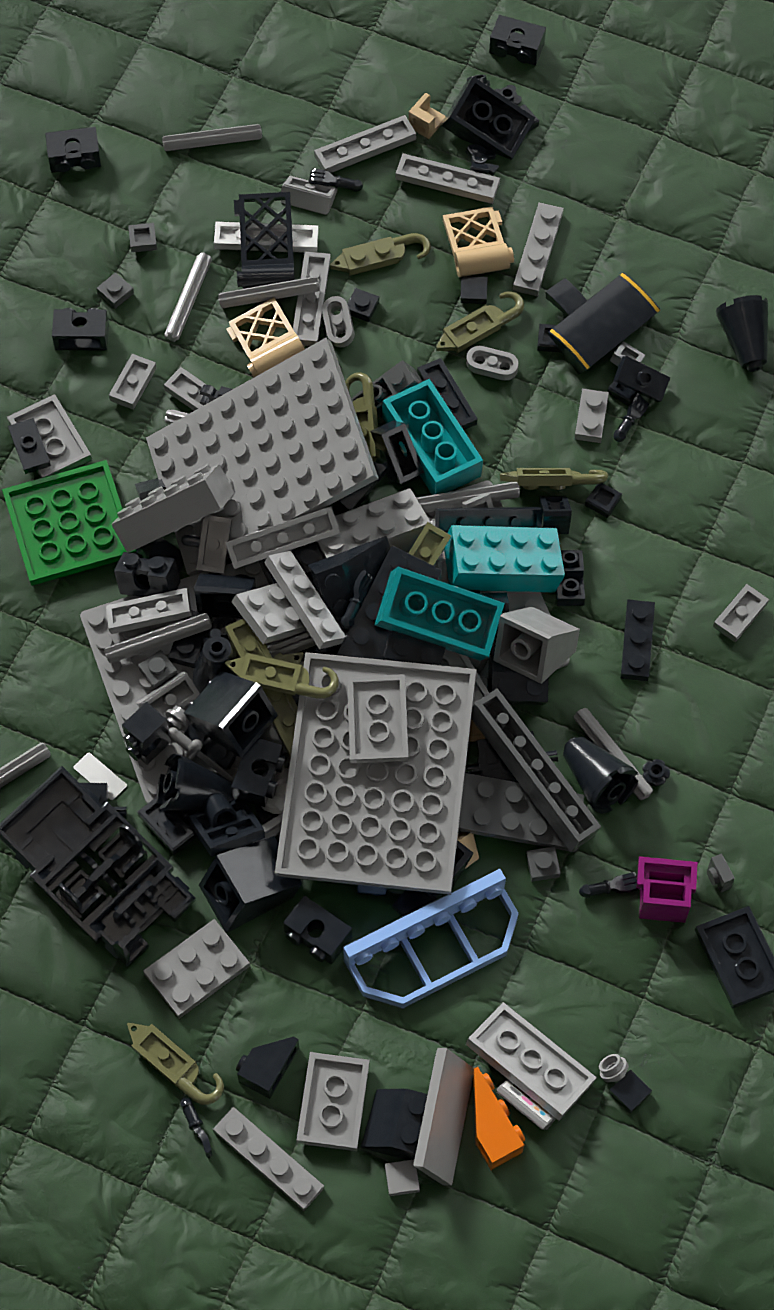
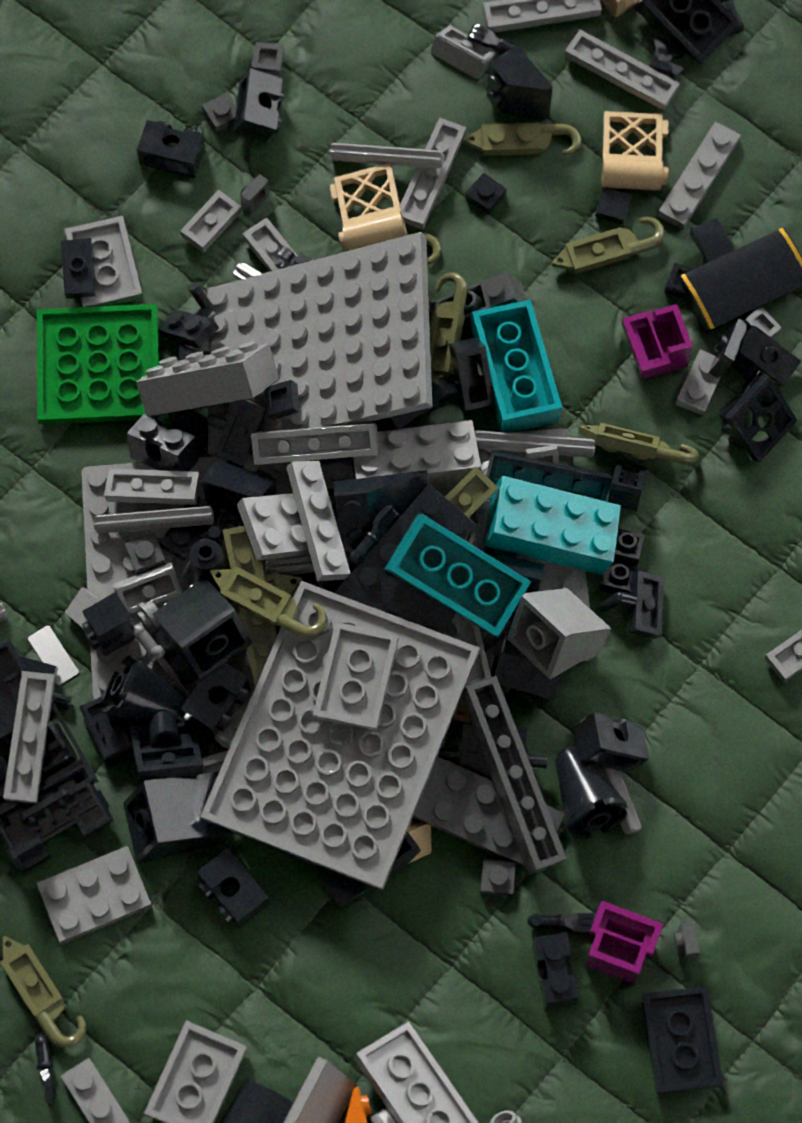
camera: 15 degrees right, 5 degrees up
light grey axle [165,253,212,342] -> none
white plate [214,222,318,253] -> none
black piece [234,192,295,289] -> none
black slope [236,1036,299,1099] -> none
light grey plate [322,296,355,347] -> none
light blue plate [343,869,518,1008] -> none
black plate [417,358,478,430] -> none
light grey plate [466,346,518,380] -> none
black tile [585,483,622,518] -> none
black plate [620,599,655,681] -> none
black plate [642,759,670,787] -> none
none -> light grey plate [3,671,56,804]
none -> light grey tile [64,587,100,628]
none -> black plate [159,282,219,349]
none -> black brick [233,68,284,142]
none -> dark grey plate [240,174,270,215]
none -> black plate [264,380,299,420]
none -> black slope [486,45,553,120]
none -> black brick [532,932,579,1010]
none -> black brick [574,713,649,773]
none -> black plate [598,570,664,639]
none -> magenta plate [621,304,693,379]
none -> black plate [708,318,748,378]
none -> black piece [721,375,797,462]

